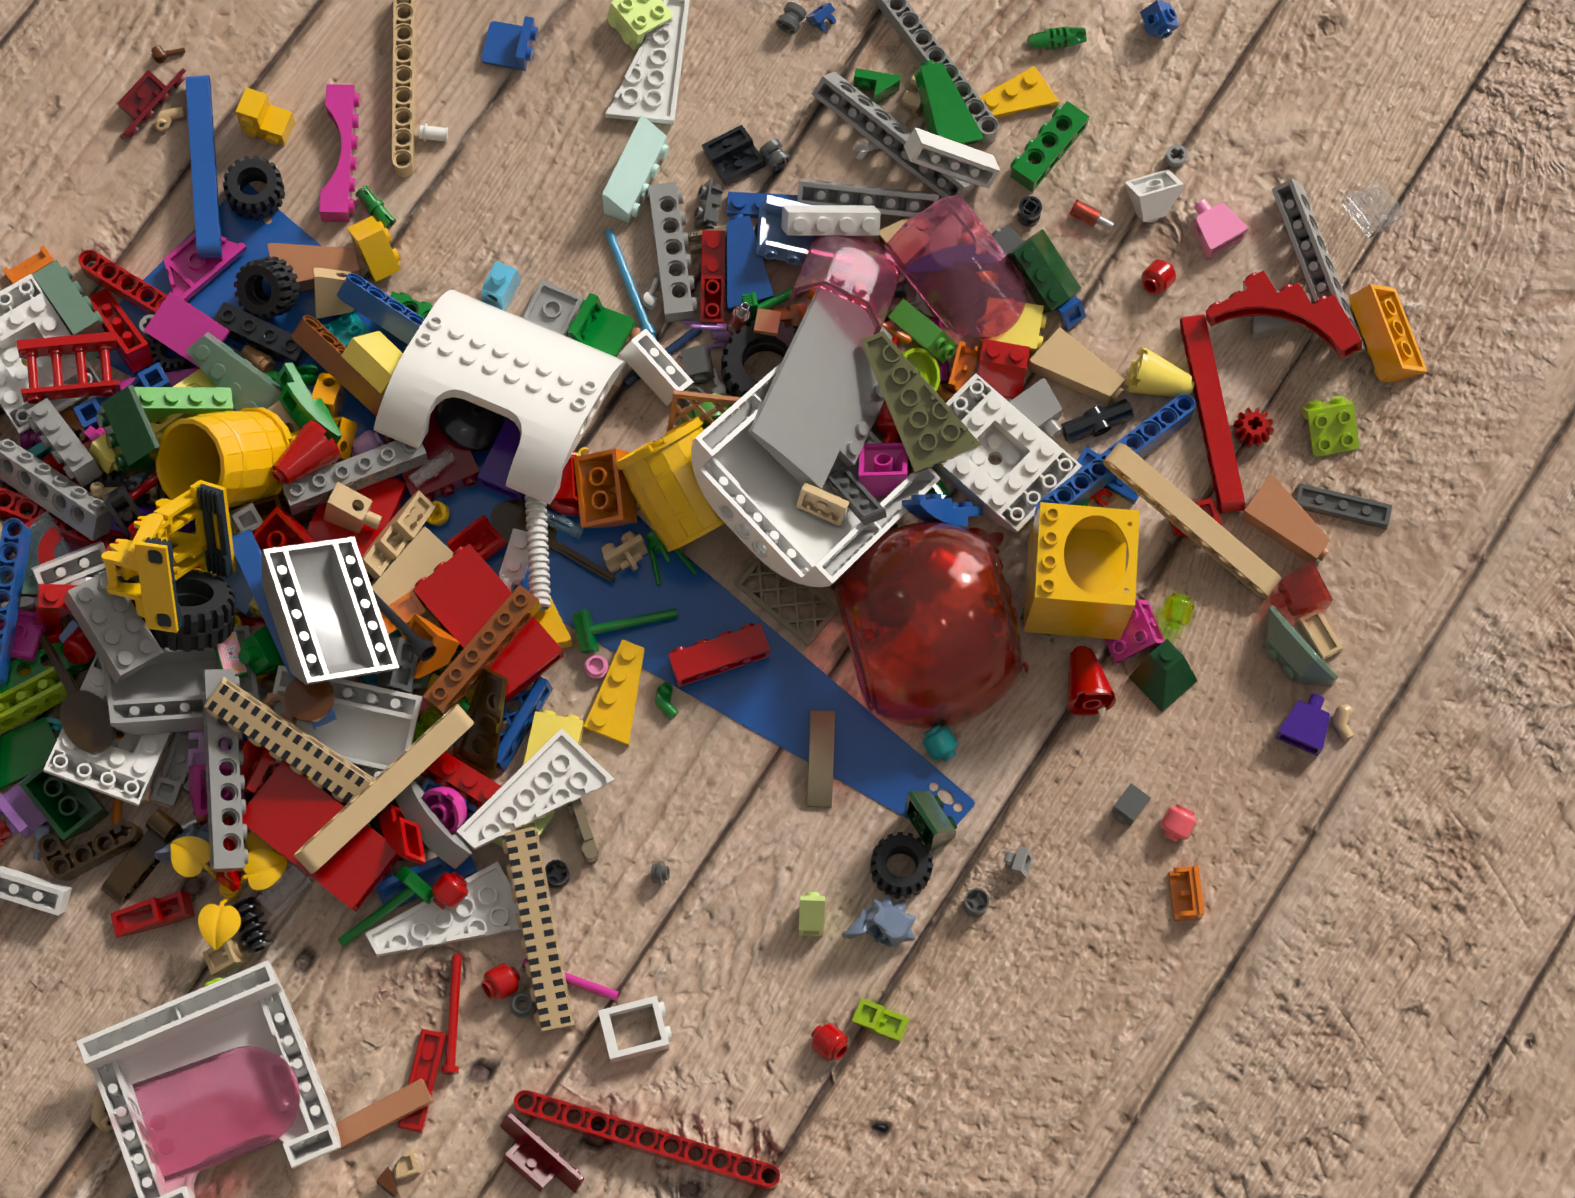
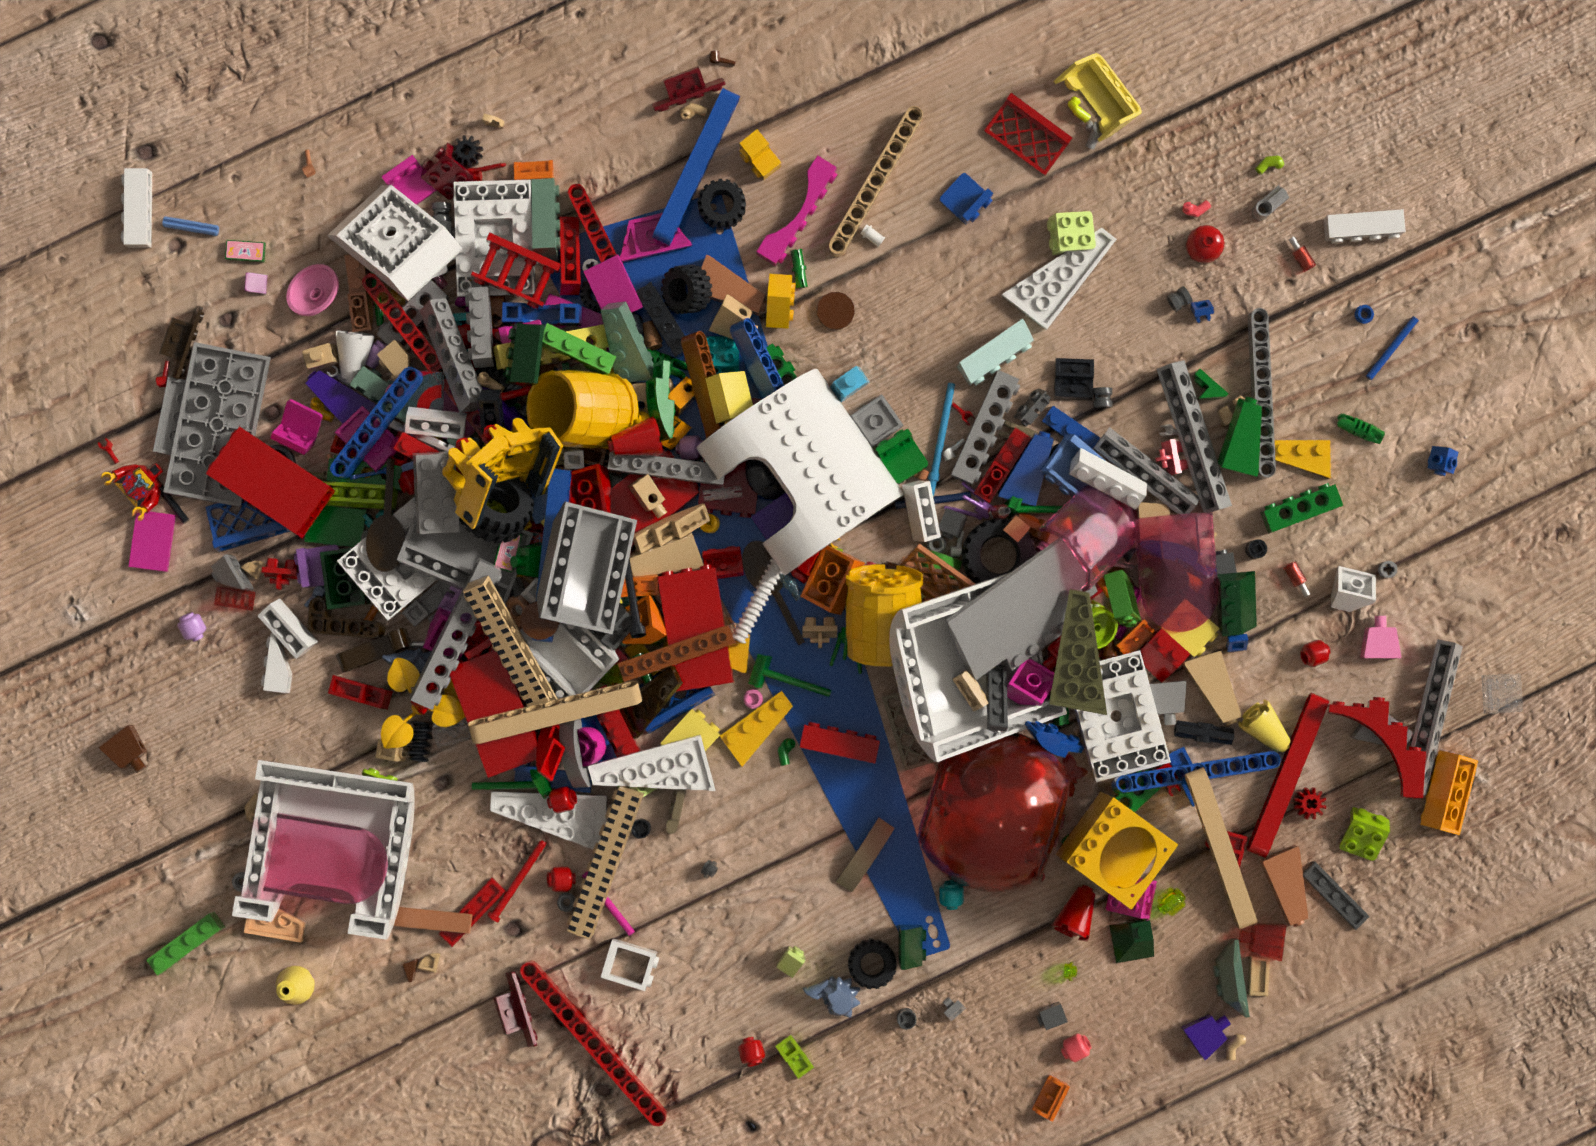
camera: 30 degrees right, 15 degrees up
white hinge [499,528,529,593] -> none
white brick [904,128,1000,189] -> none
none -> white slope [261,633,292,693]
none -> blue hinge [350,467,386,480]
none -> reddish brown tile [817,292,855,330]
none -> red hand [951,403,976,426]
none -> clear neon green plate [1064,962,1077,981]
none -> coral hips [1155,439,1188,475]

